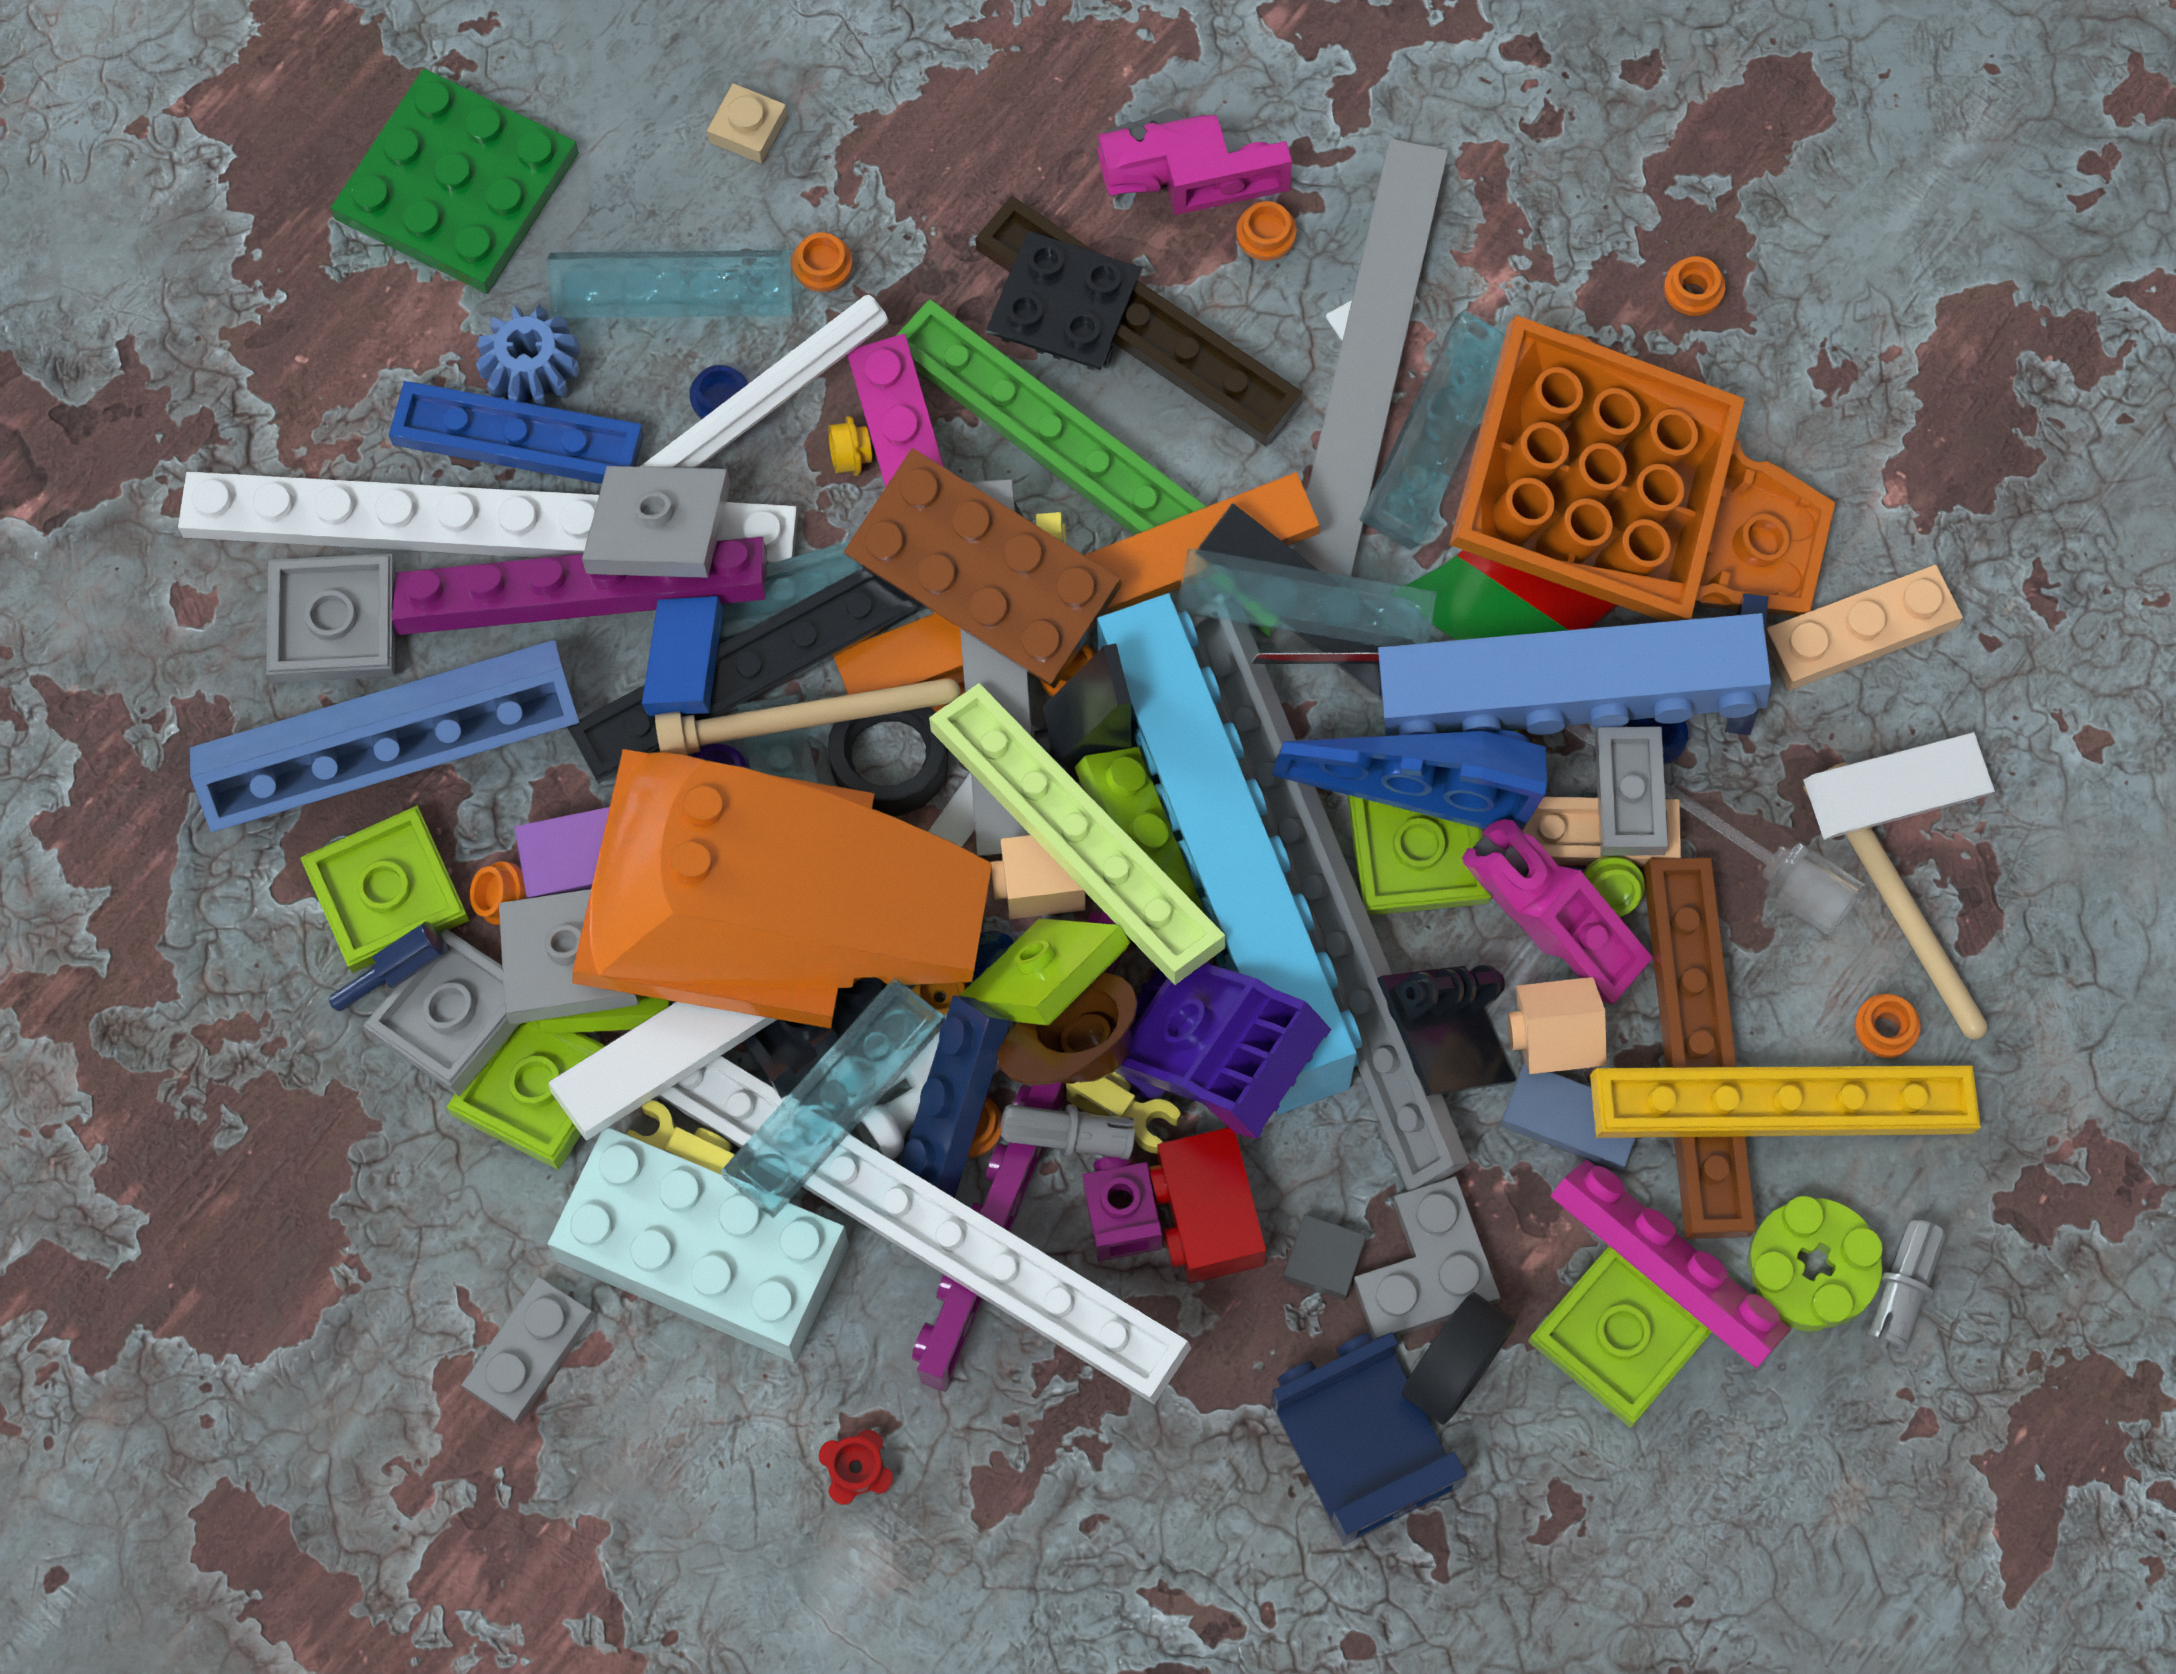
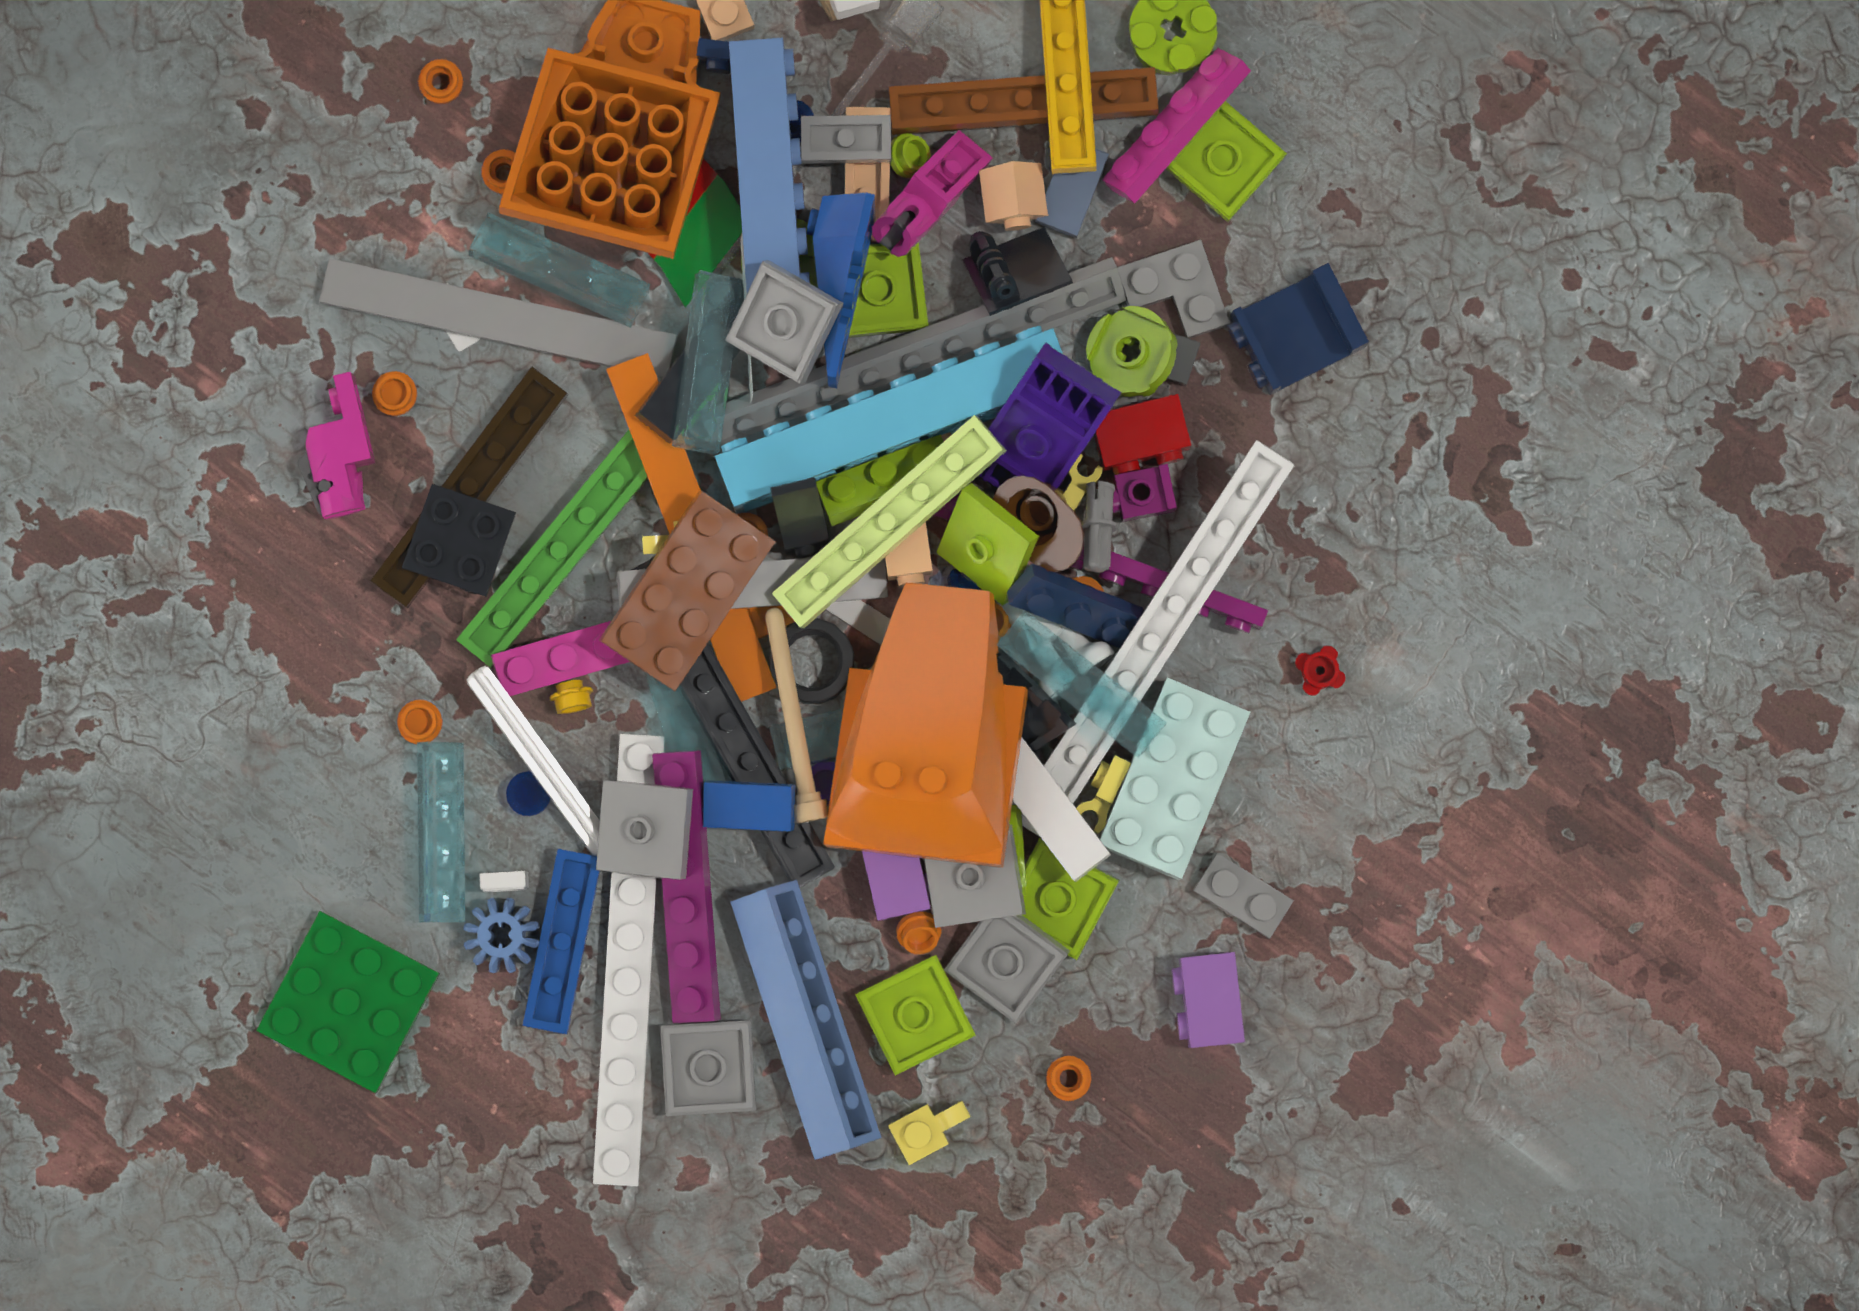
camera: 95 degrees left, 15 degrees up
dark blue axle [329,921,447,1011] -> none
tan plate [707,83,788,164] -> none
black tyre [1401,1292,1516,1425] -> none
none -> white tile [480,871,529,893]
none -> light grey plate [725,260,843,384]
none -> light yellow plate [888,1101,971,1165]
none -> orange plate [1046,1056,1091,1101]
none -> lime plate [1086,306,1178,397]
none -> medium lavender brick [1172,952,1245,1048]

